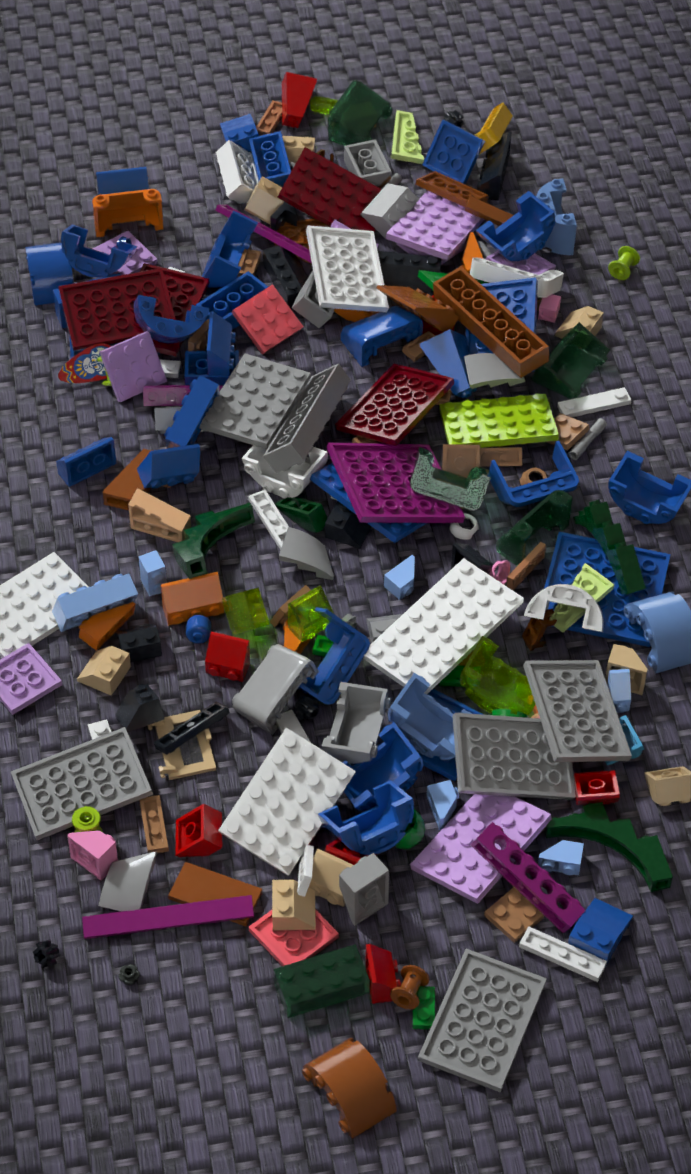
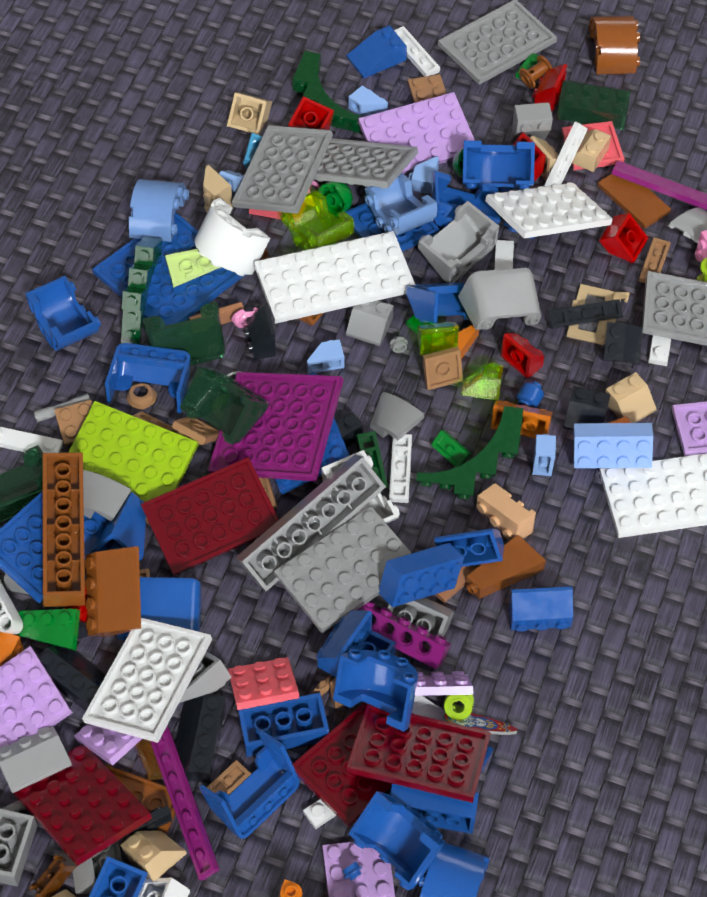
camera: 150 degrees left, 5 degrees up
magenta brick [471,822,585,933] -> none
none -> green plate [431,430,472,467]

